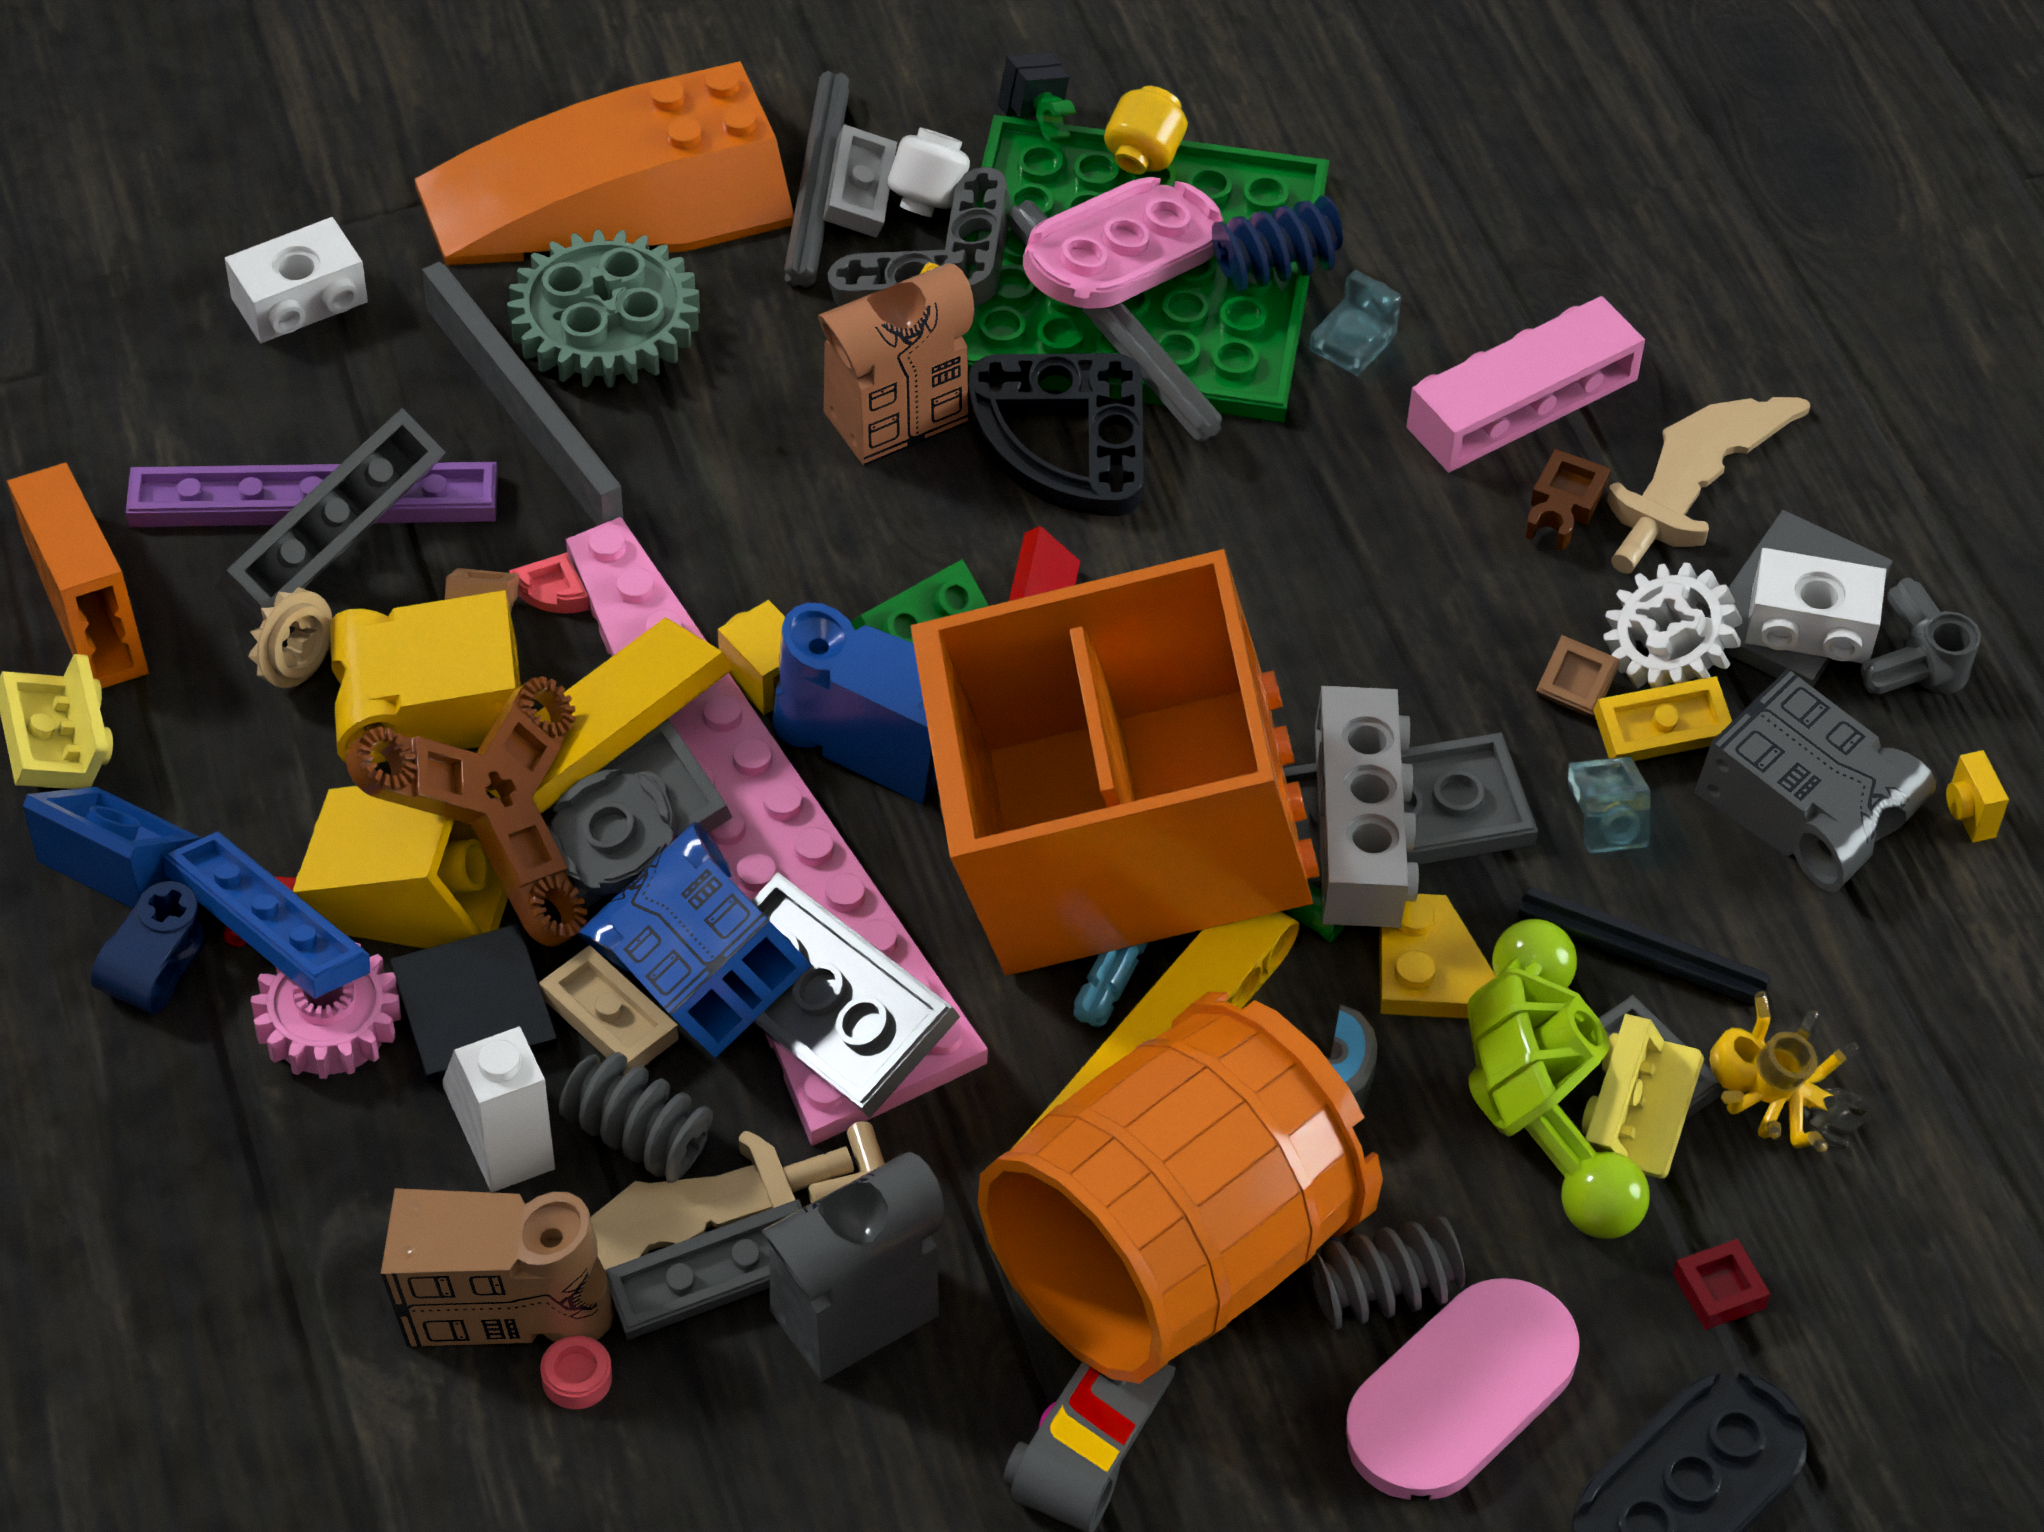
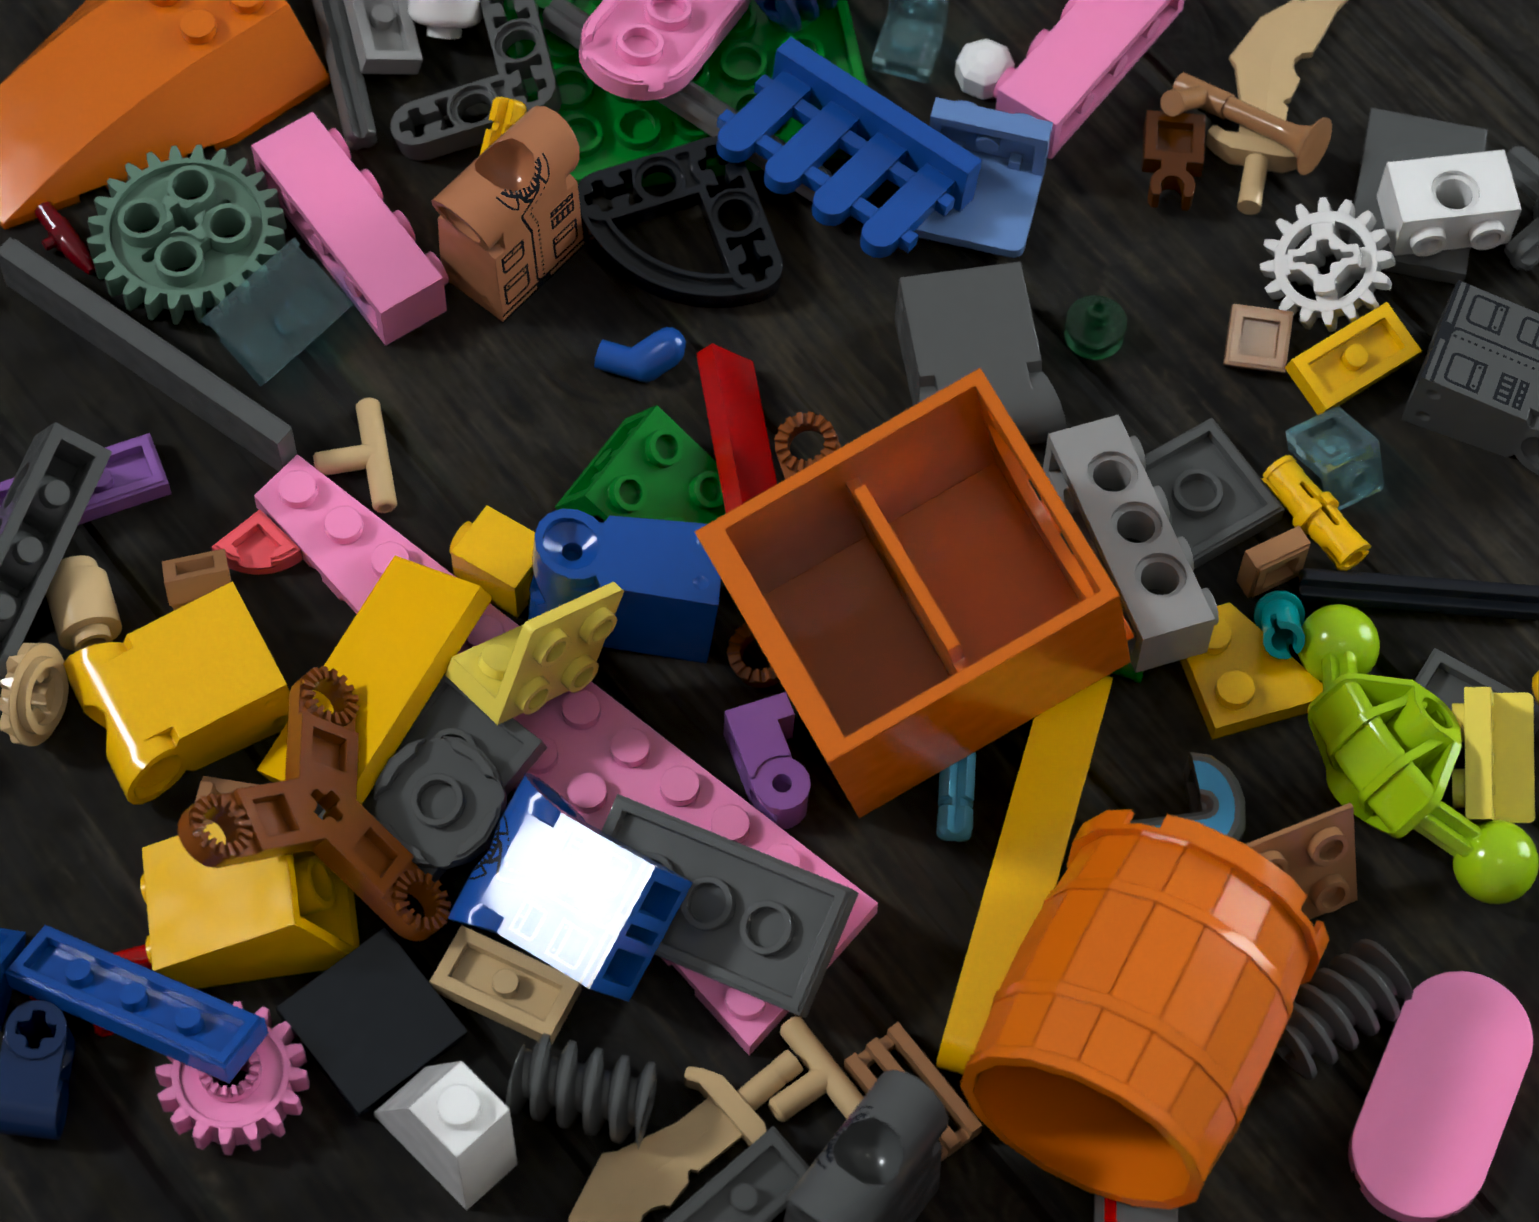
camera: 20 degrees left, 10 degrees up
none -> dark red helmet [35,201,96,275]
none -> tan brick [45,555,122,652]
none -> clear light blue plate [201,238,353,387]
none -> bright pink brick [251,112,449,346]
none -> tan piece [313,397,397,513]
none -> light yellow bracket [445,582,624,725]
none -> blue arm [594,327,686,383]
none -> blue fence [716,37,982,258]
none -> medium lavender leg [723,692,811,829]
none -> medium nougat tile [844,1022,982,1162]
none -> dark grey piece [894,261,1067,445]
none -> medium blue bracket [914,97,1053,258]
none -> white tile [955,38,1015,100]
none -> clear green tile [1064,295,1127,360]
none -> medium nougat piece [1160,72,1332,175]
none -> medium nougat tile [1236,526,1311,598]
none -> medium nougat hinge [1246,803,1357,920]
none -> teal pin [1254,591,1305,659]
none -> yellow pin [1261,455,1371,571]

